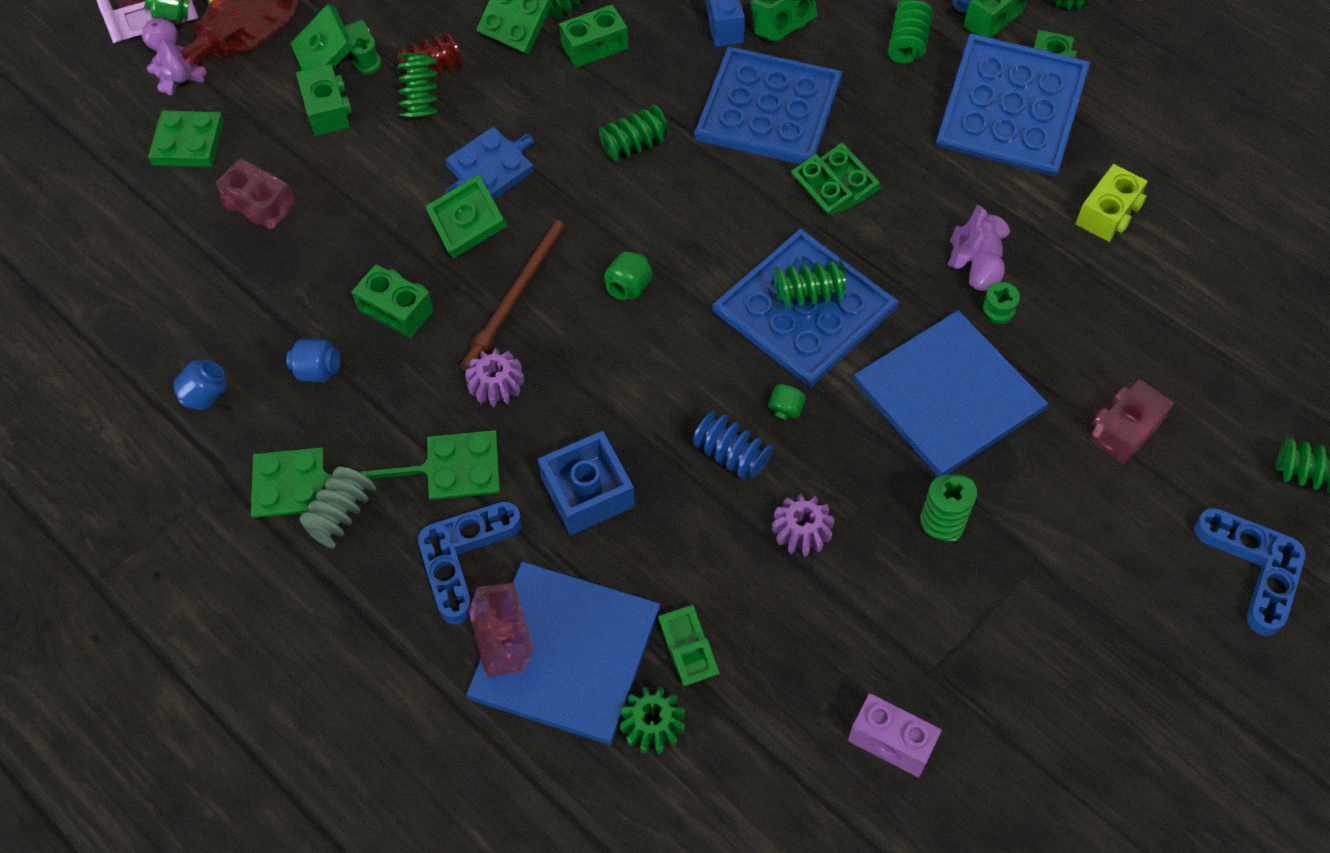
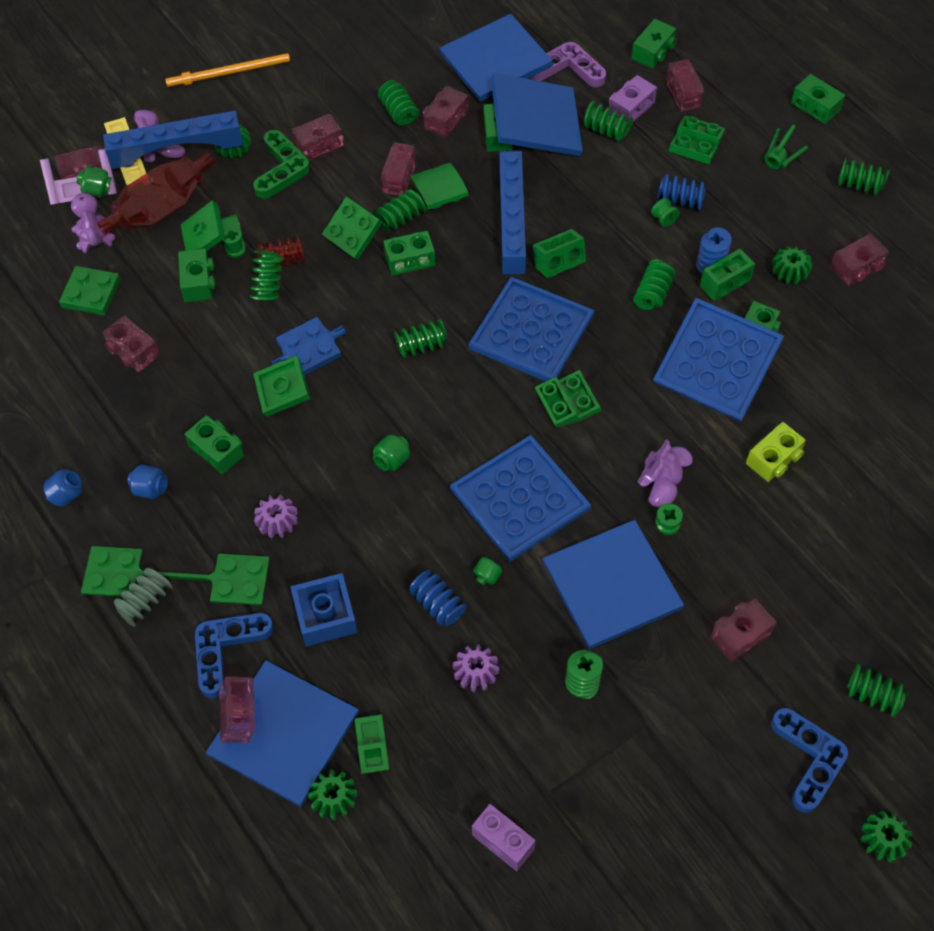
camera: 10 degrees right, 0 degrees up
copper bar [460,220,566,371] -> none
green piece [774,259,846,309] -> none

